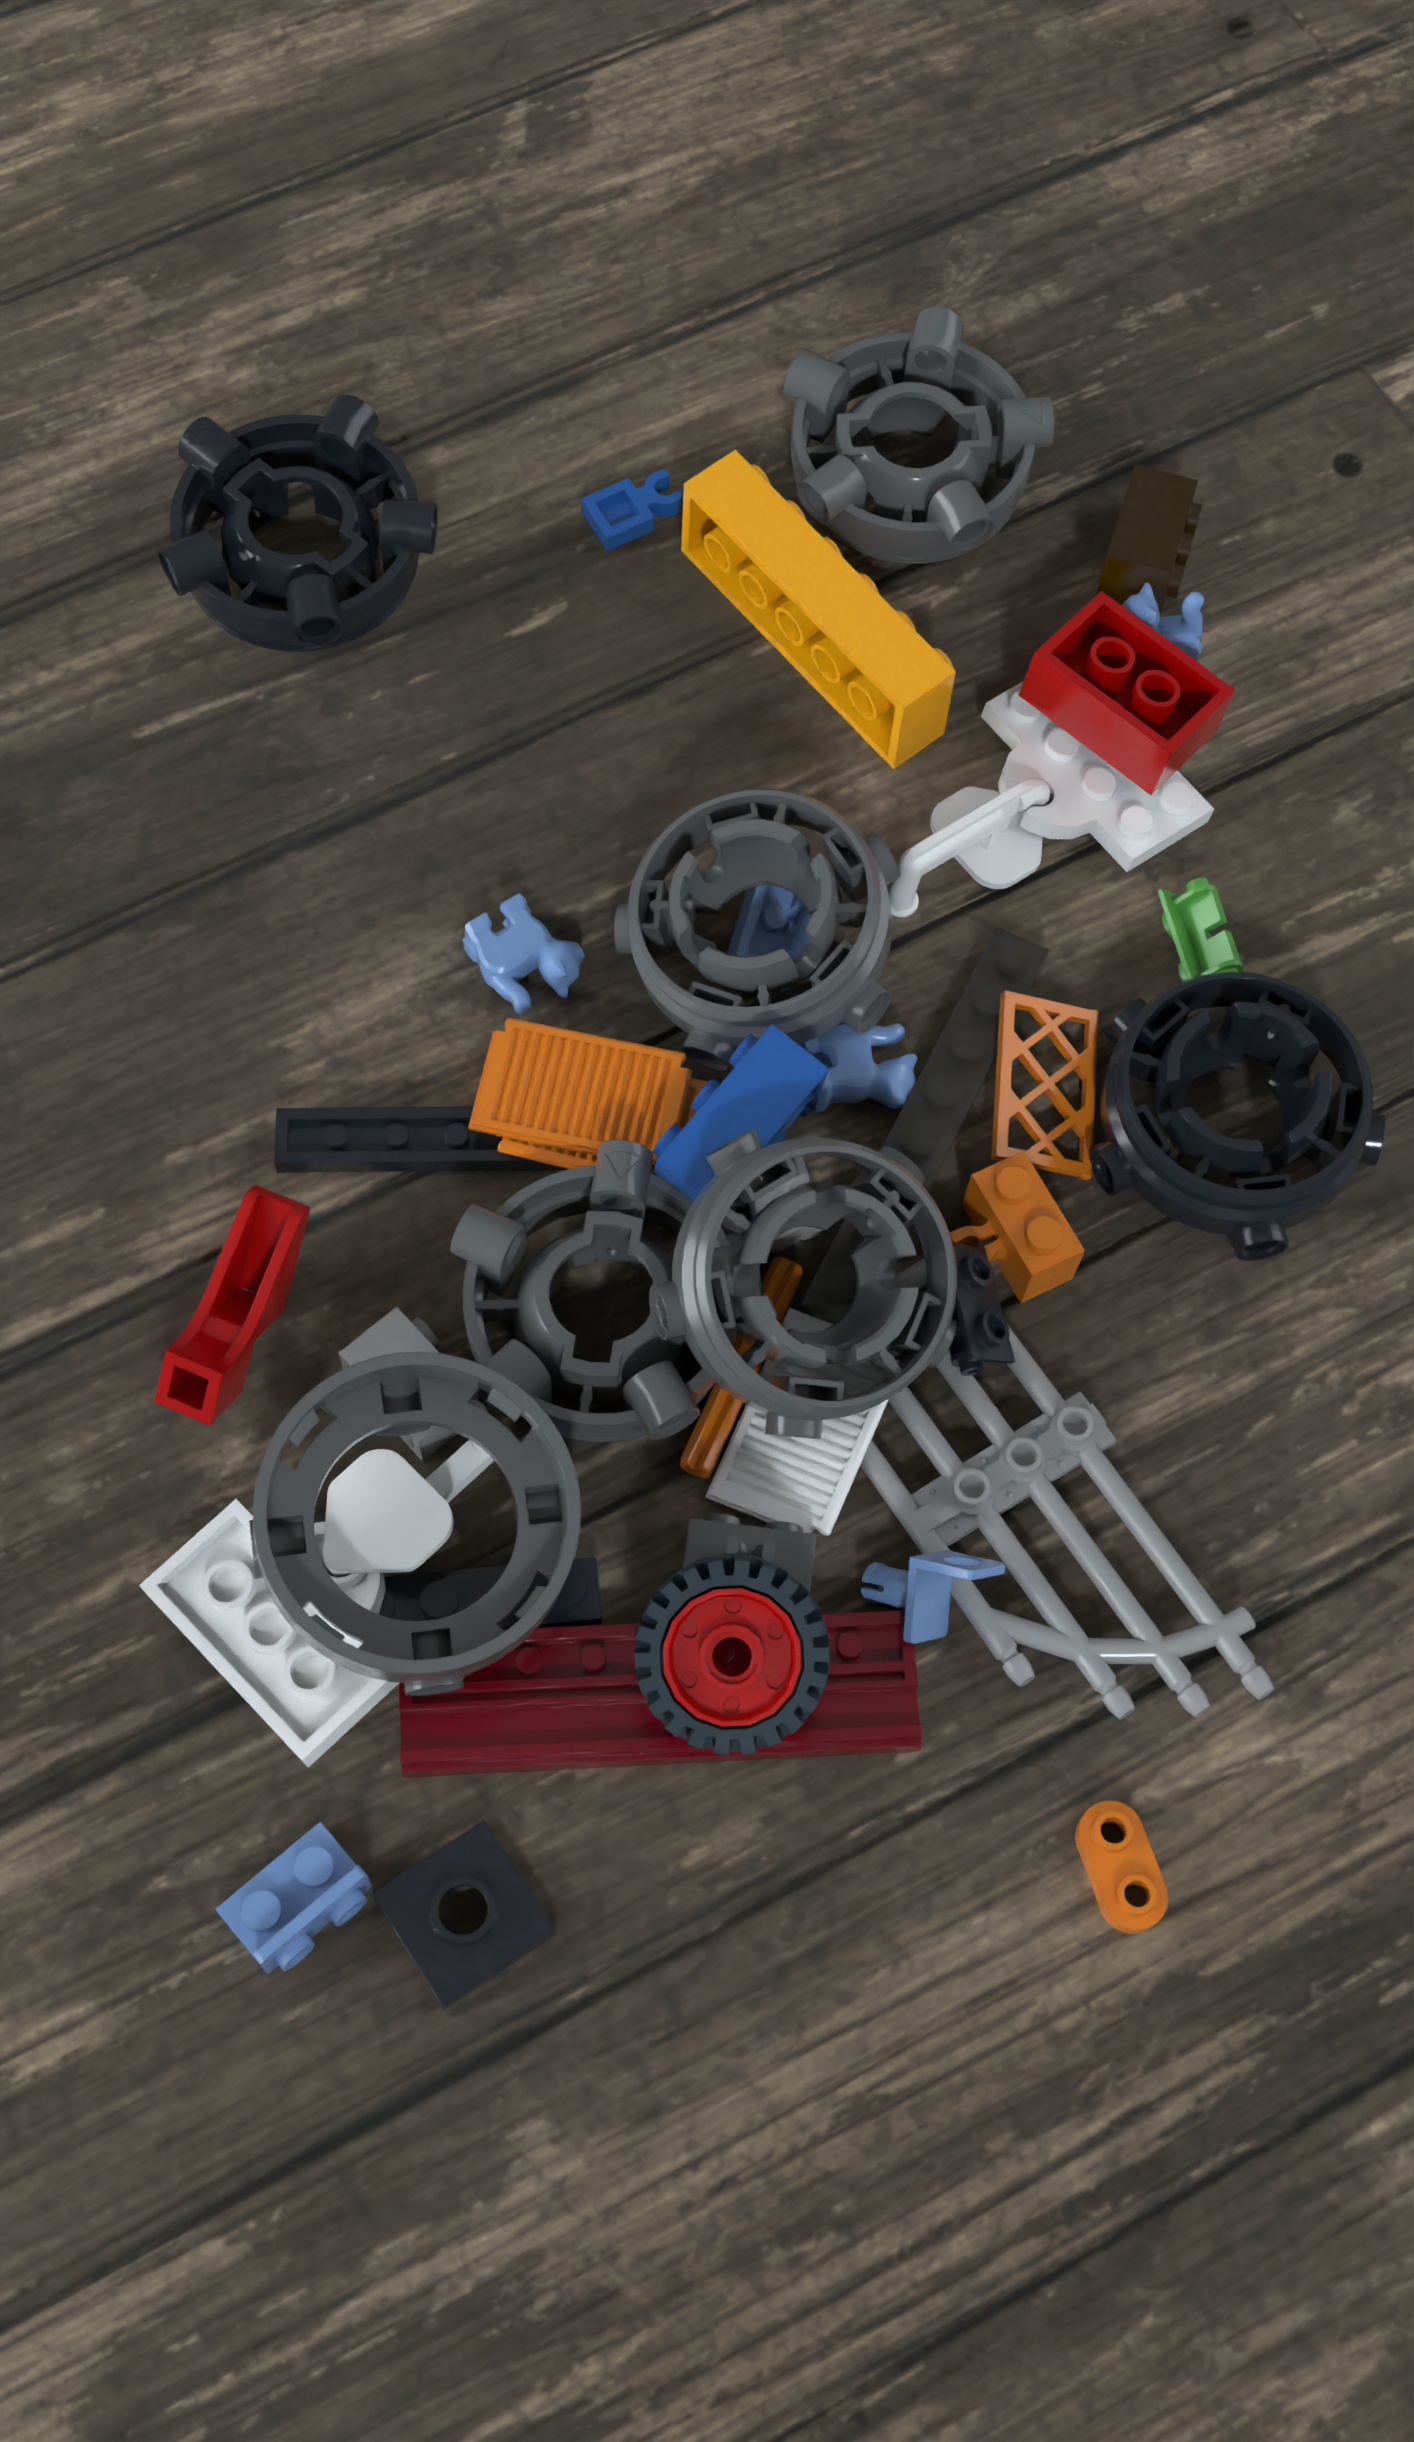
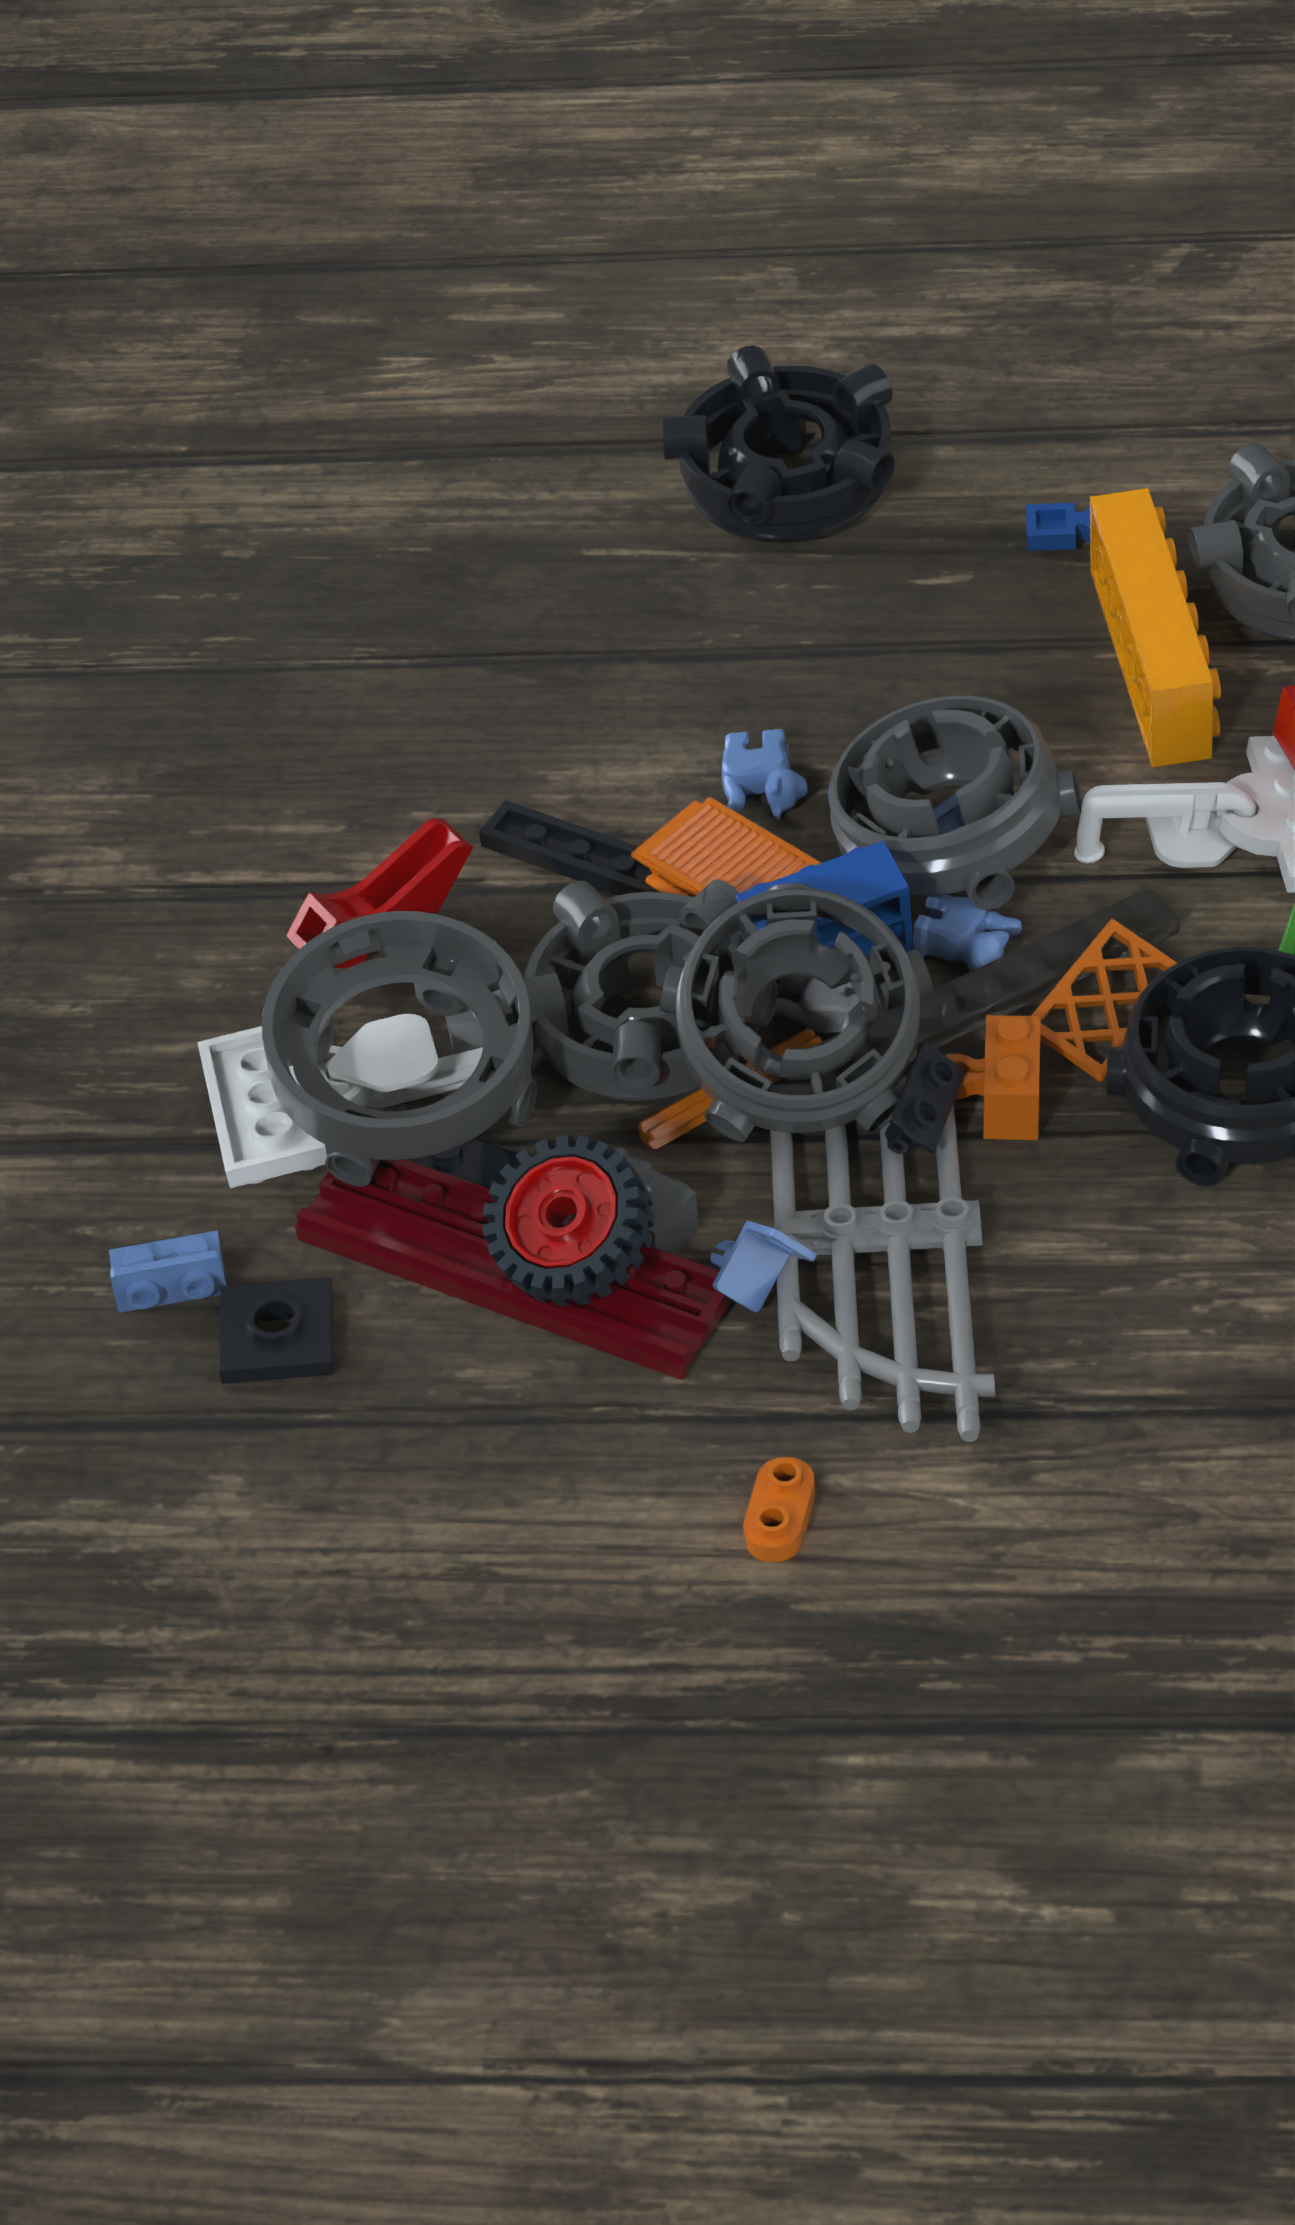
camera: 40 degrees right, 20 degrees down
white window [705,1308,901,1536] -> none

